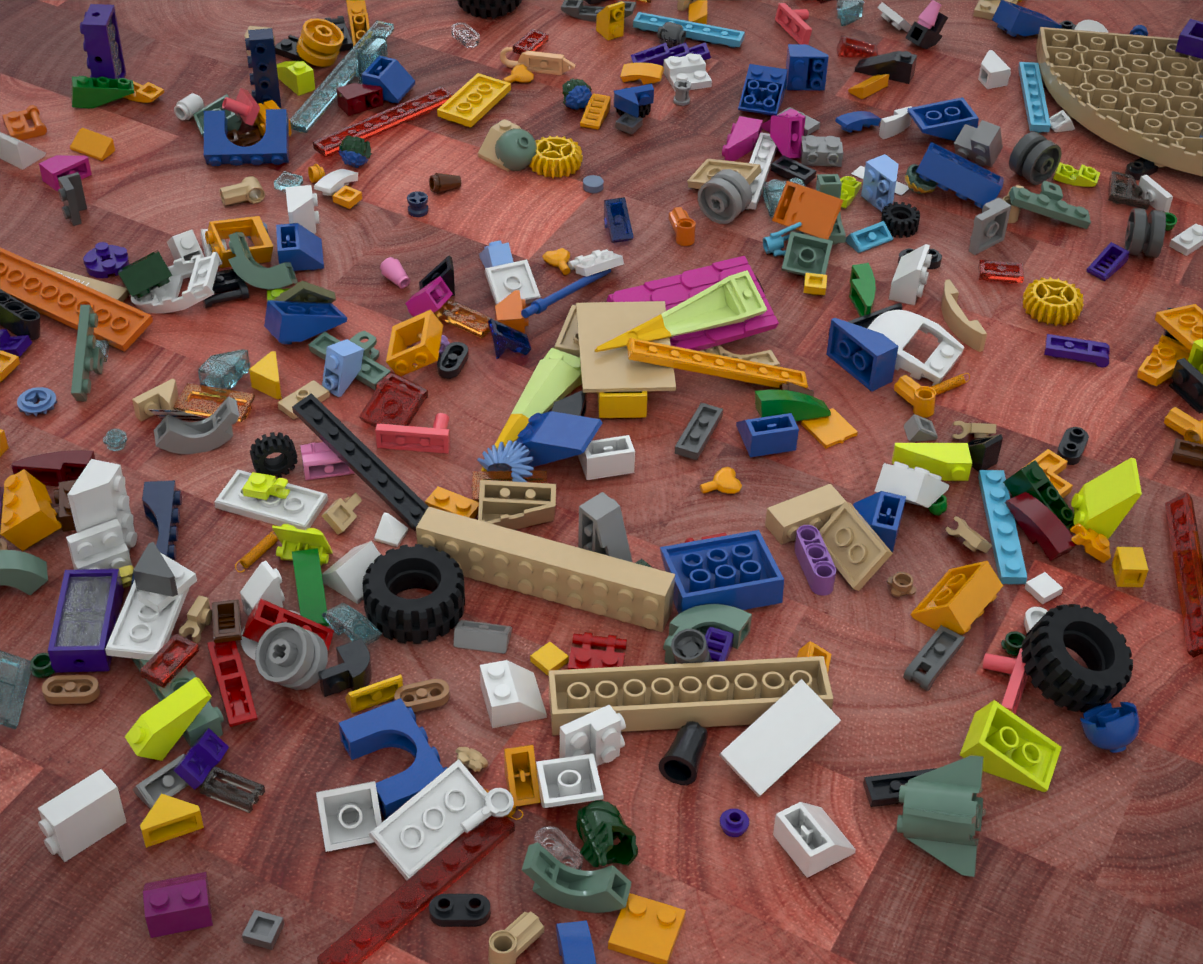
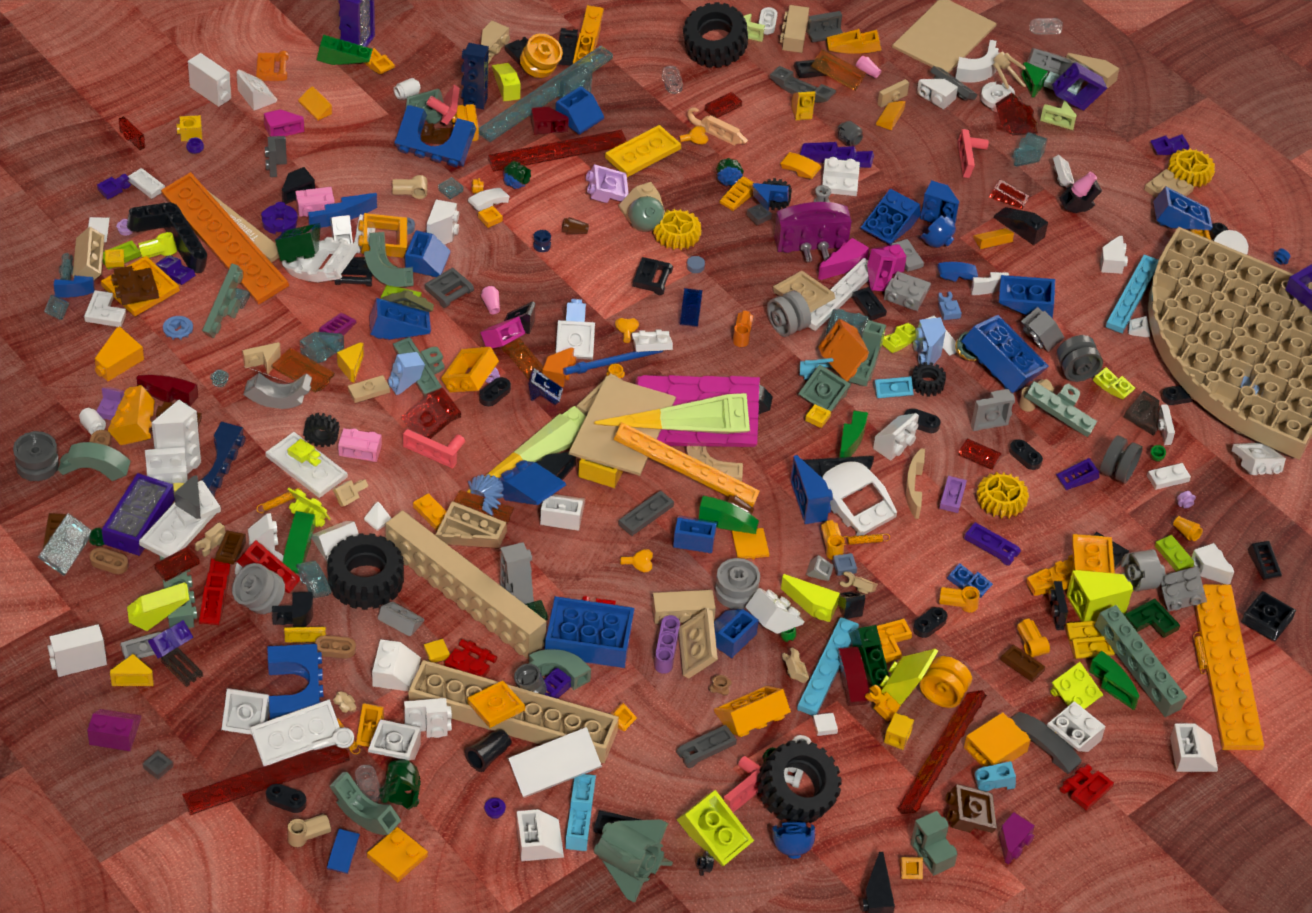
camera: 20 degrees right, 5 degrees up
black plate [292,393,429,532] -> none
medium azure plate [633,12,745,47] -> none
none -> black slope [282,167,315,204]
none -> bright pink brick [295,187,335,217]
none -> blue slope [308,193,377,228]
none -> magenta slope [319,313,356,345]
none -> dark grey plate [425,268,474,308]
none -> light orange plate [467,680,525,728]
none -> medium azure slope [565,774,596,851]
none -> lavender plate [586,164,629,203]
none -> light orange plate [606,364,625,378]
none -> black plate [632,257,673,295]
none -> black plate [696,850,714,876]
none -> light grey wheel [715,558,760,609]
none -> magenta piece [774,202,852,262]
none -> sand blue plate [833,553,857,576]
none -> light orange wheel [920,656,972,708]
none -> blue cylinder [921,213,956,248]
none -> medium blue plate [938,292,962,320]
none -> medium lavender plate [939,476,967,513]
none -> light orange piece [939,586,980,613]
none -> blue slope [947,563,993,598]
none -> black plate [1009,439,1043,470]

